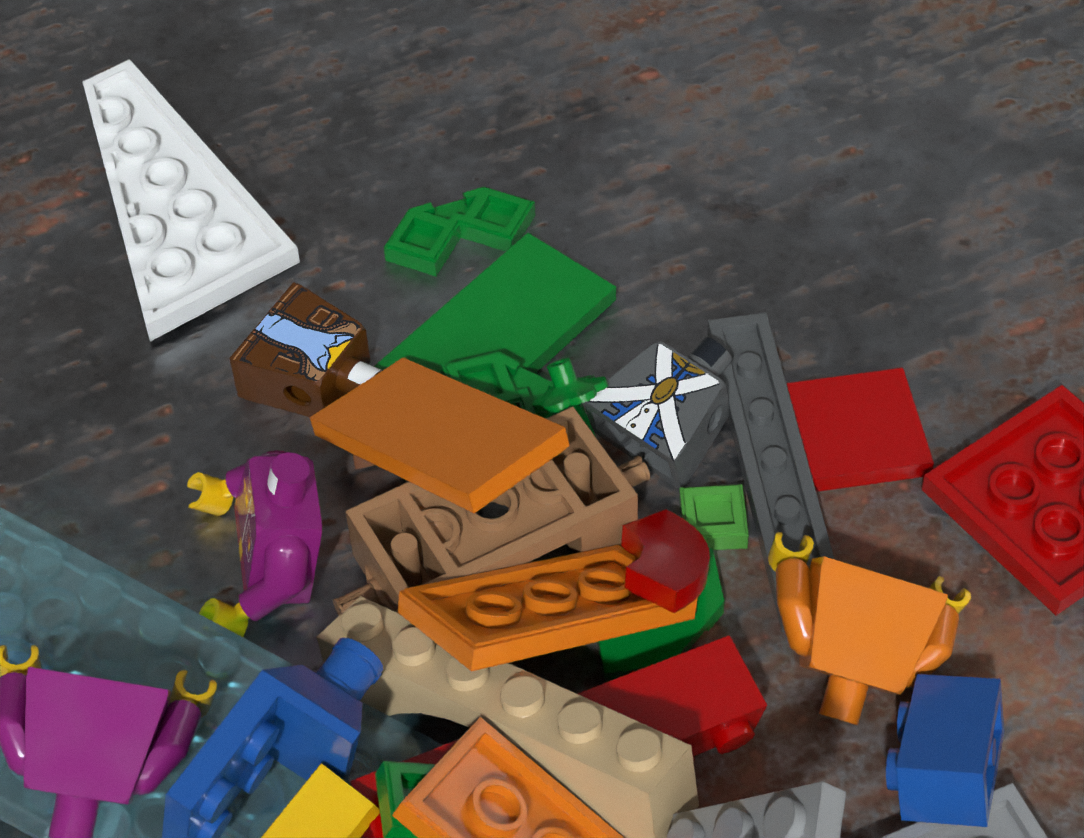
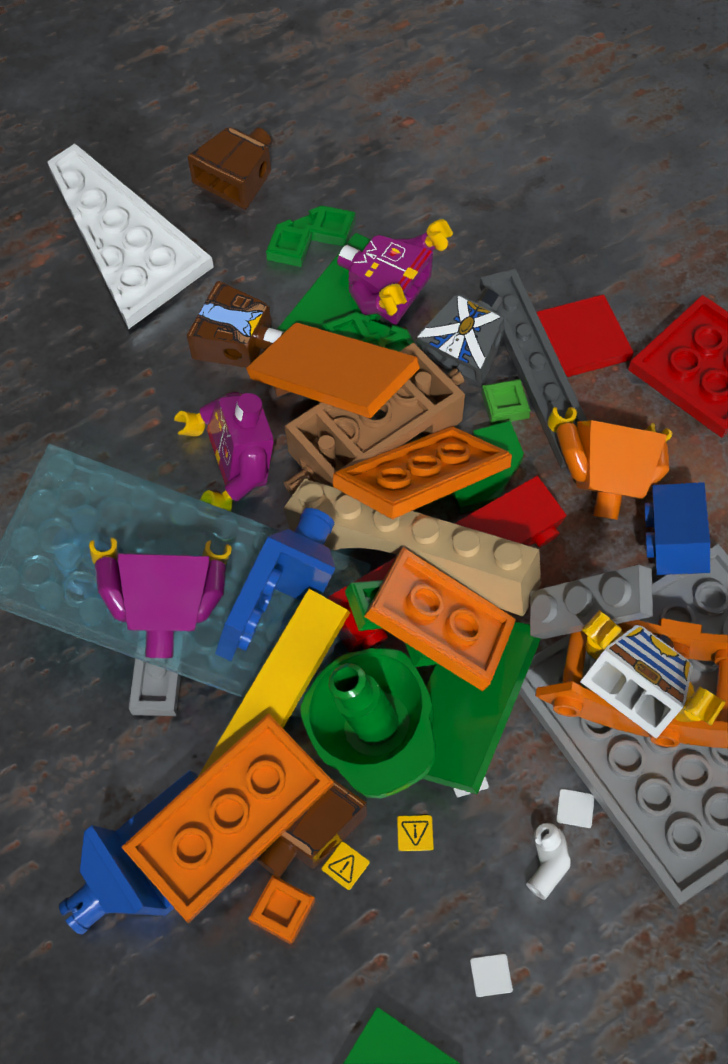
camera: 10 degrees left, 10 degrees up
green plant [532,358,609,414] -> none
red tile [621,509,710,613] -> none
none -> reddish brown torso [188,127,271,210]
none -> magenta torso [337,219,453,325]

